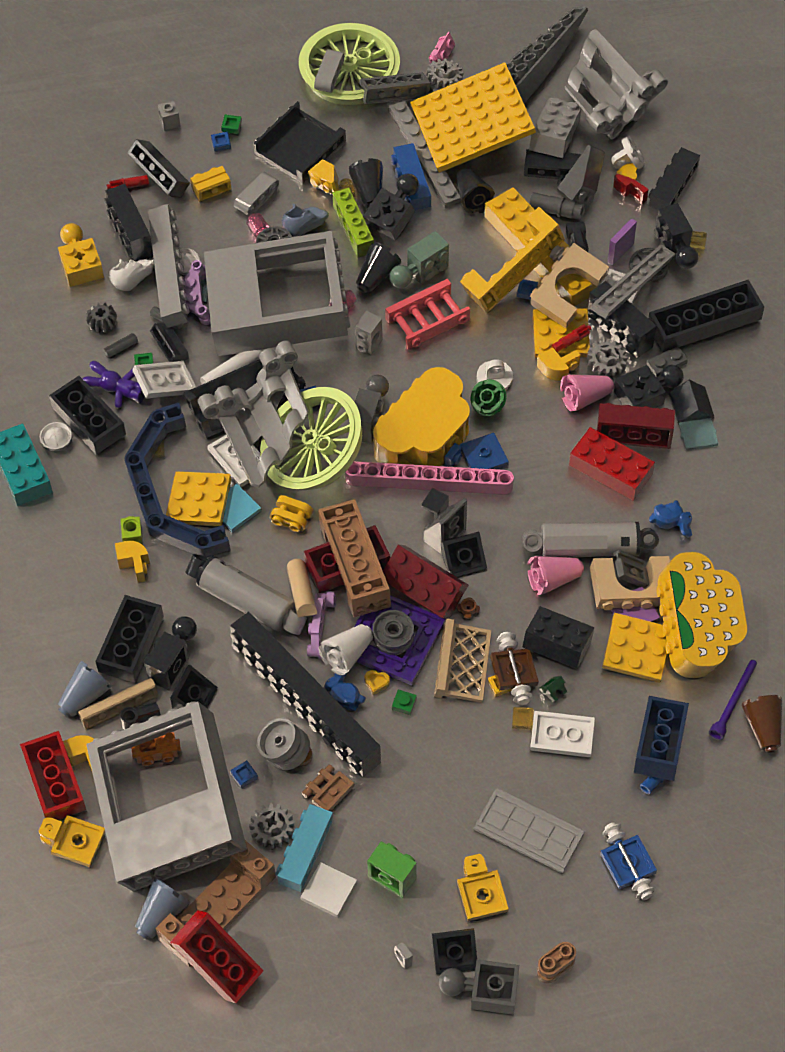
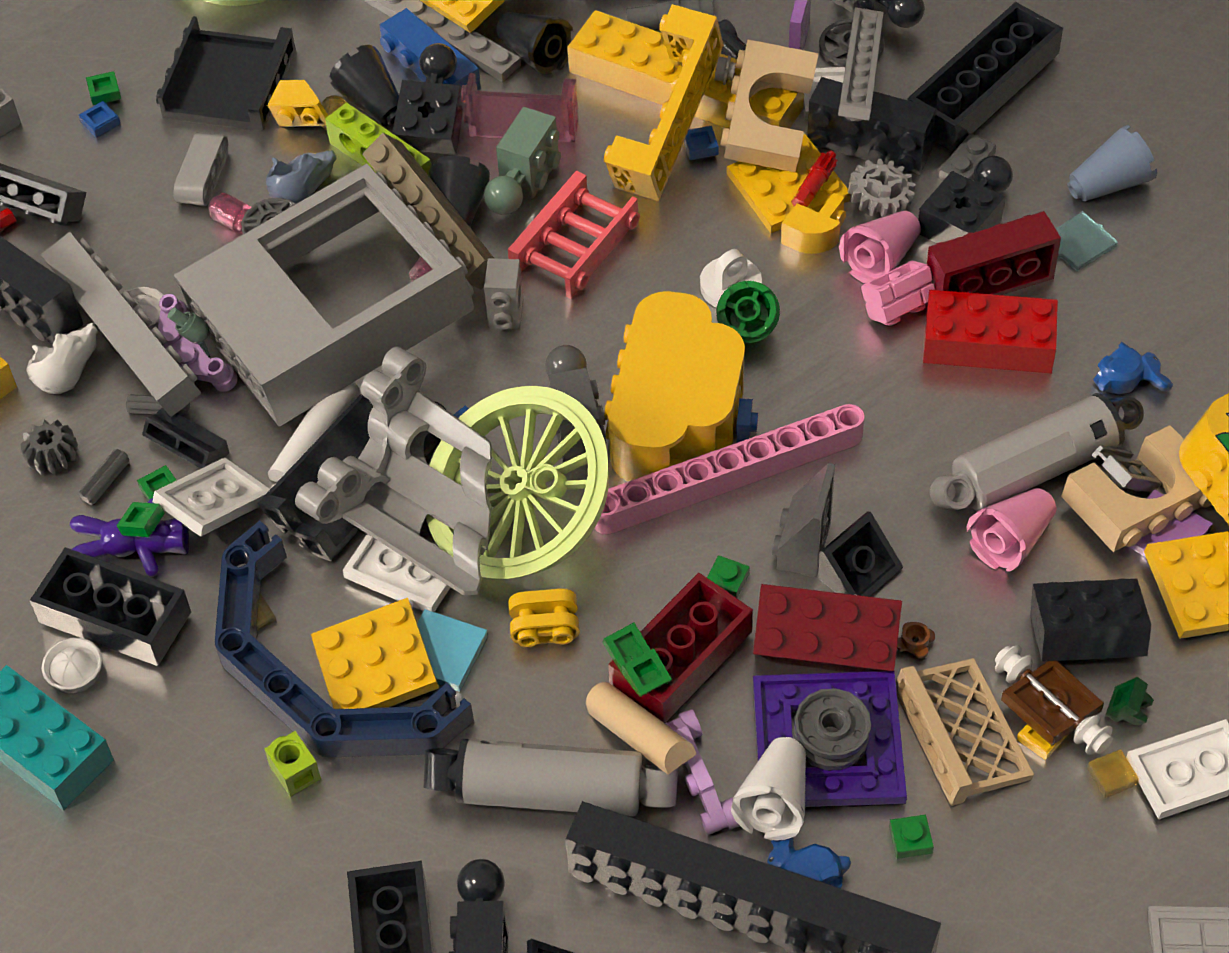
camera: 25 degrees left, 5 degrees down
yellow brick [115,541,150,583] -> none
yellow brick [190,166,231,202] -> none
medium nougat plate [318,499,391,617] -> none
yellow tile [364,670,390,695] -> none
black panel [422,488,449,521] -> none
blue plate [460,432,509,469] -> none
black slope [669,379,714,425] -> none
none -> green plate [117,502,165,537]
none -> sand green cylinder [167,307,209,343]
none -> dark tan brick [362,133,494,290]
none -> clear pink panel [461,73,579,143]
none -> green slope [602,622,672,697]
none -> green plate [707,555,750,598]
none -> bright pink brick [861,260,935,325]
none -> sand blue cone [1067,125,1157,201]

